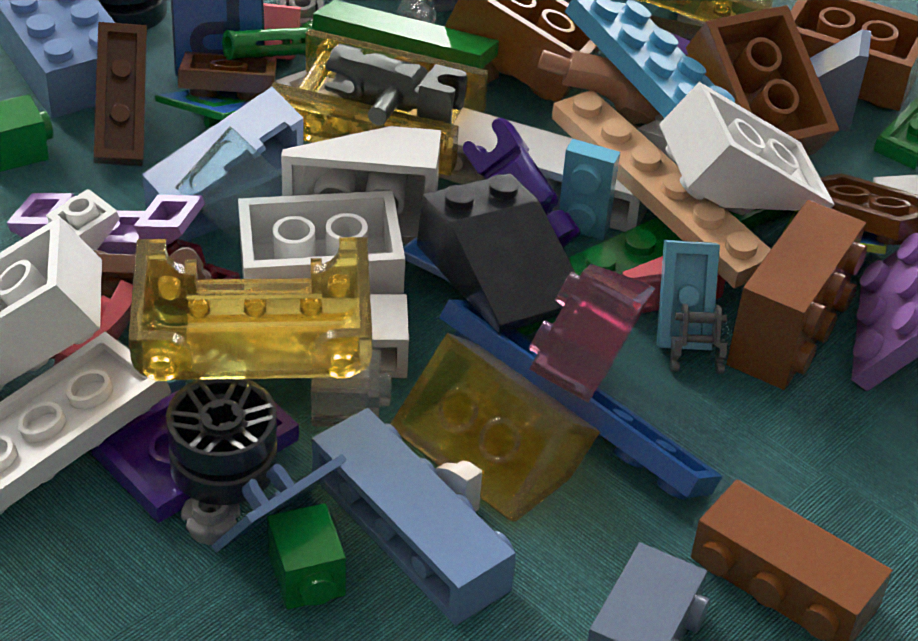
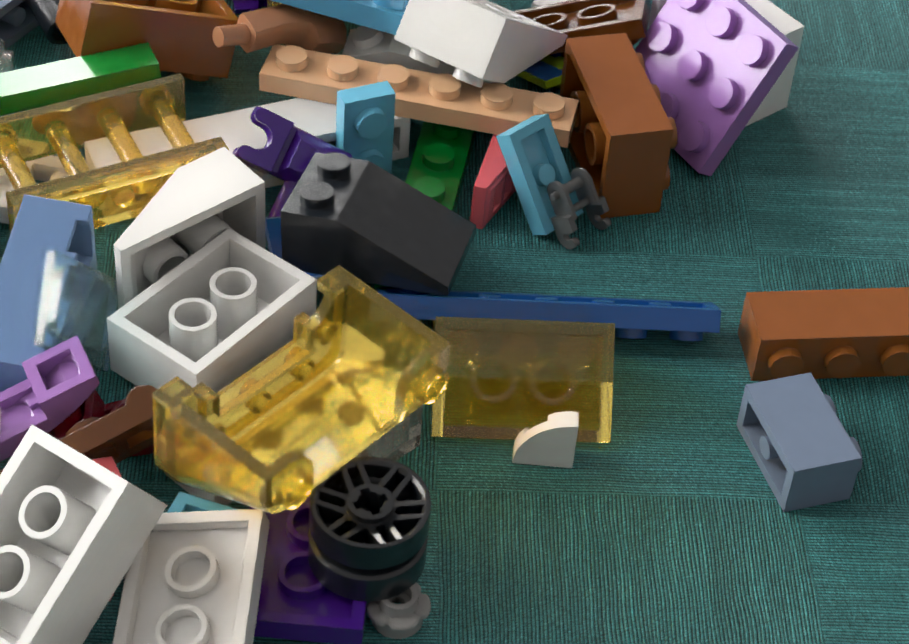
camera: 45 degrees left, 0 degrees up
medium blue piece [212,454,347,553] -> none
green brick [267,503,346,610] -> none
medium blue brick [312,408,516,626] -> none
pearl dark grey piece [325,44,467,126] -> none
clear pink slope [529,264,655,403] -> none

